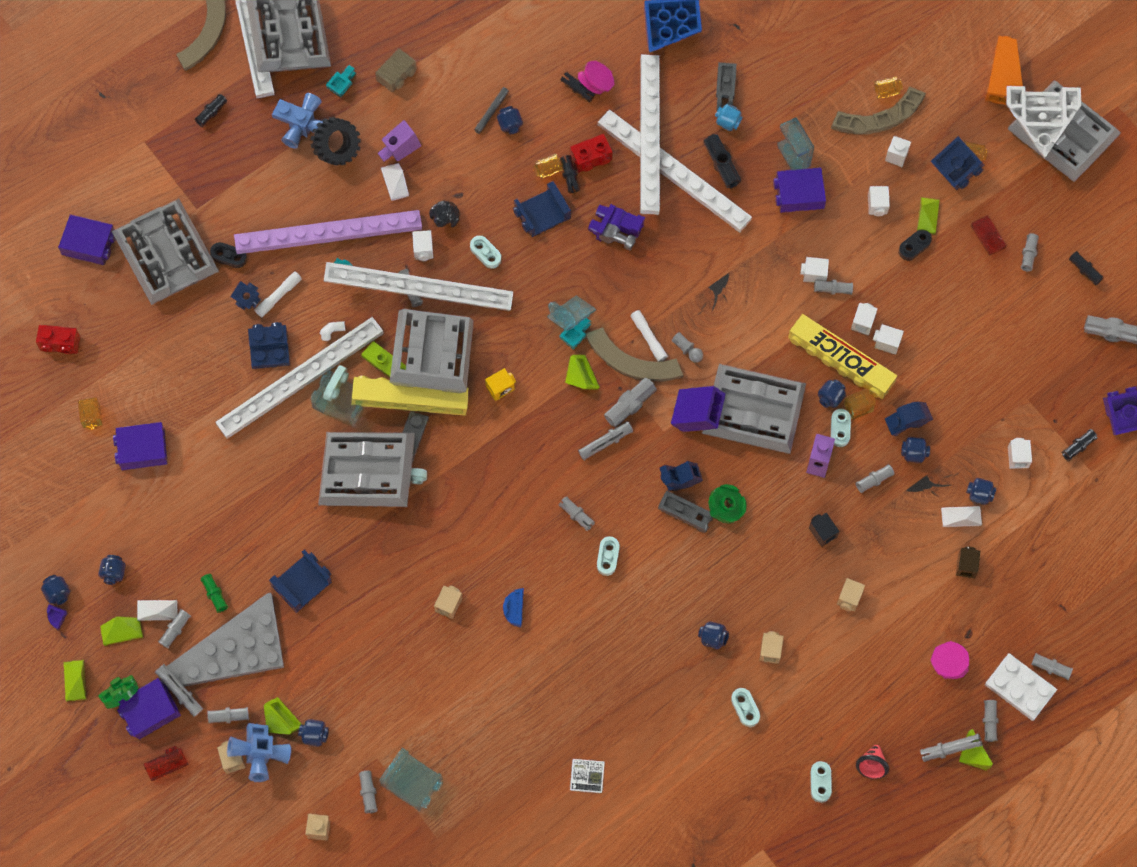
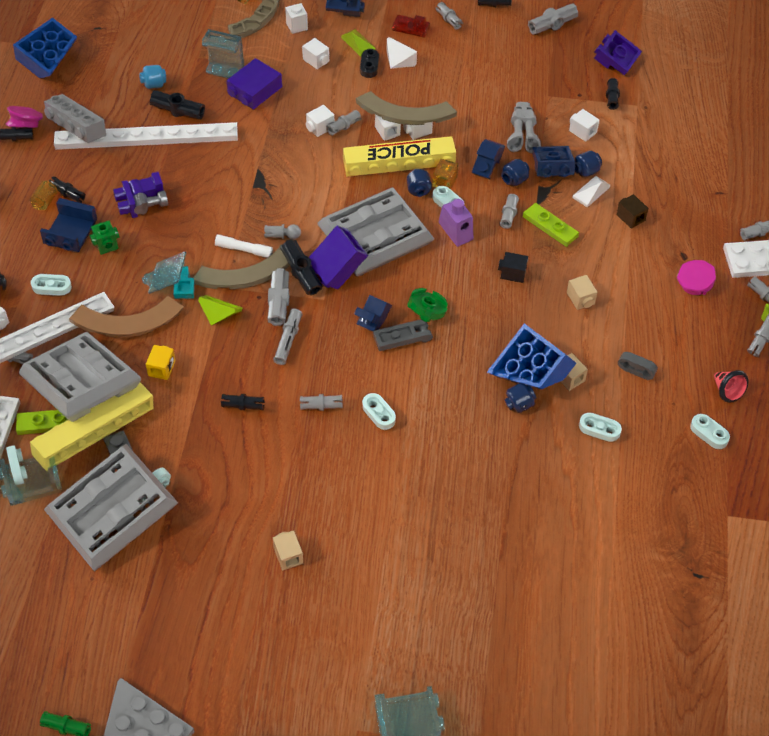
camera: 45 degrees left, 15 degrees down
dark blue panel [269,549,332,613] -> none
blue plate [503,588,524,628] -> none
red brick [570,134,613,173] -> none
sticker [570,759,604,793] -> none
white plate [640,54,660,215] -> none
dark grey hinge [716,62,737,110] -> none
none -> light grey brick [44,94,106,143]
none -> medium nougat tile [69,295,184,337]
none -> green brick [90,220,120,255]
none -> black pin [221,394,265,410]
none -> black piece [280,239,323,296]
none -> dark tan tile [356,91,457,125]
none -> white slope [387,37,417,69]
none -> blue wedge [487,323,576,389]
none -> light grey piece [507,102,541,153]
none -> lime plate [523,203,579,247]
none -> dark blue plate [532,146,575,177]
none -> dark grey beam [618,352,658,380]

